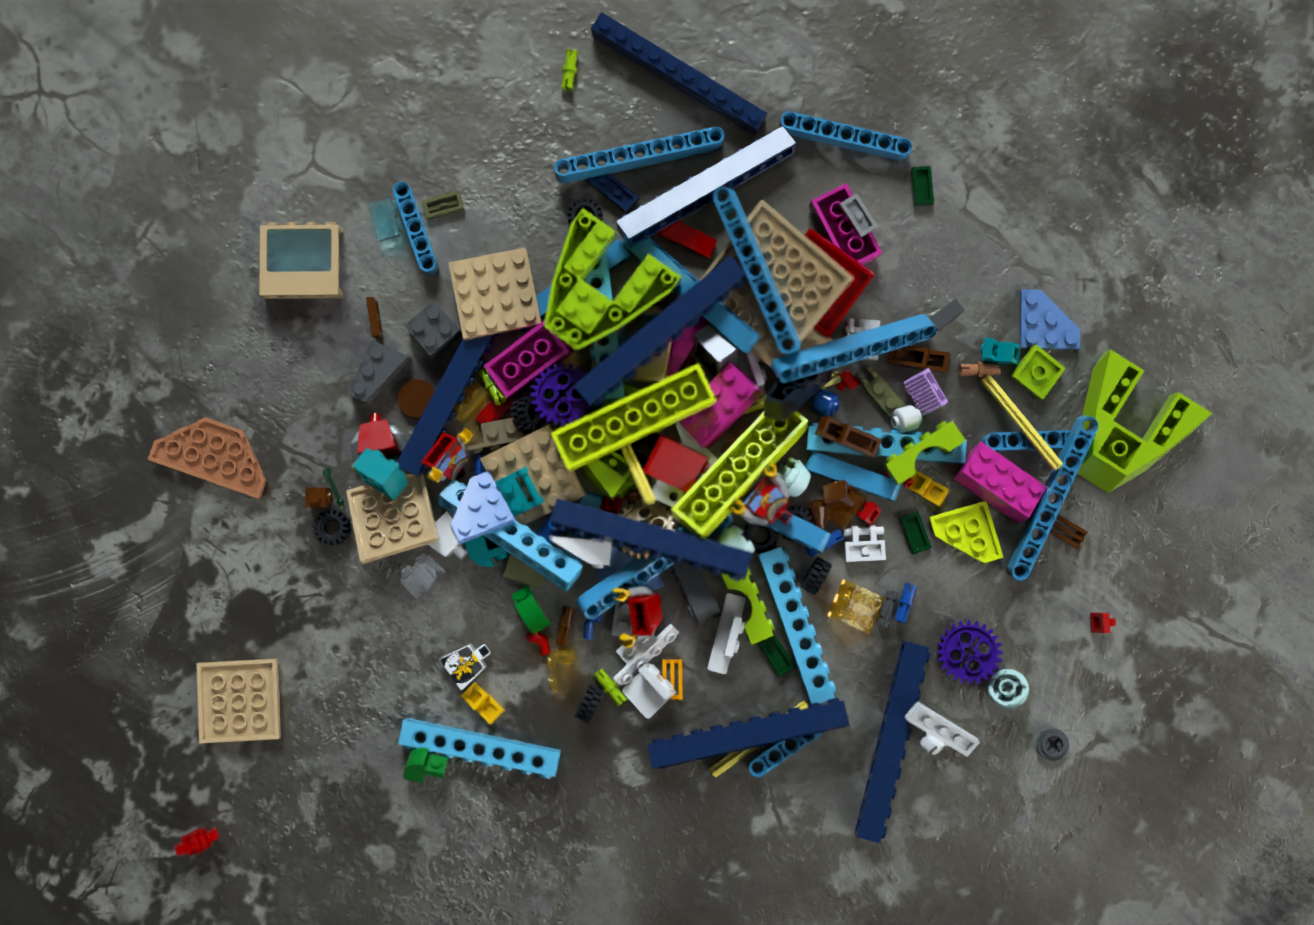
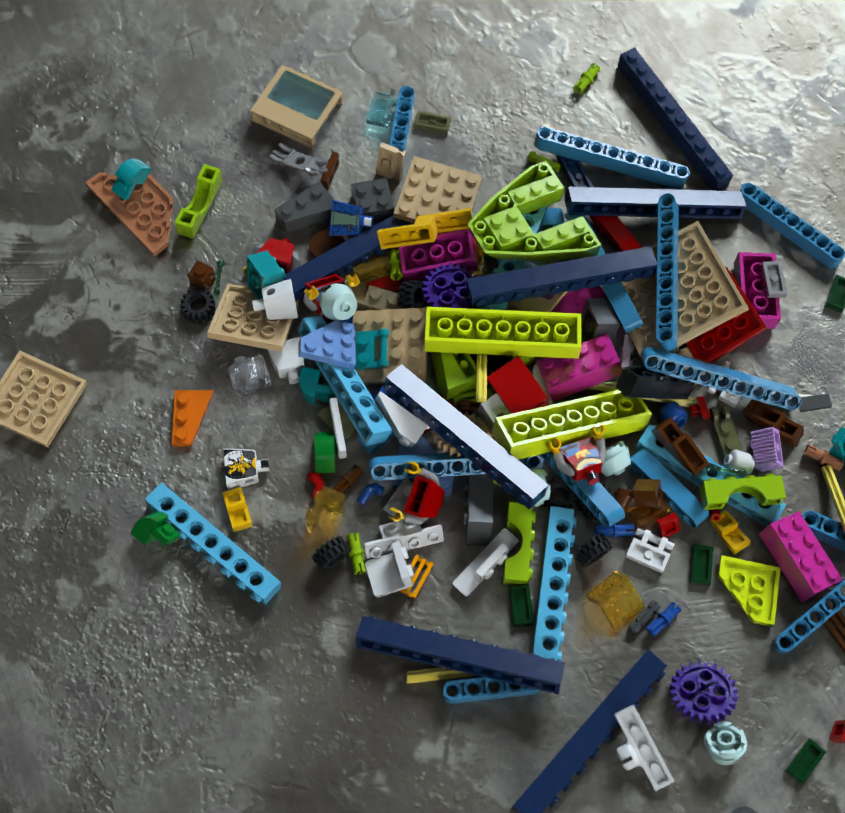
camera: 20 degrees right, 20 degrees down
none -> teal brick [111,159,152,200]
none -> orange wing [172,390,214,447]
none -> lime arch [175,164,223,239]
none -> white torso [252,279,298,320]
none -> light grey piece [269,143,329,176]
none -> light aqua cone [319,284,357,320]
none -> torso [329,200,373,236]
none -> white tile [329,397,347,459]
none -> tan plate [375,143,406,182]
none -> yellow bracket [377,208,473,249]
none -> lime axle [527,151,561,173]
none -> clear green hinge [705,463,747,476]
none -> dark green tile [784,738,826,785]

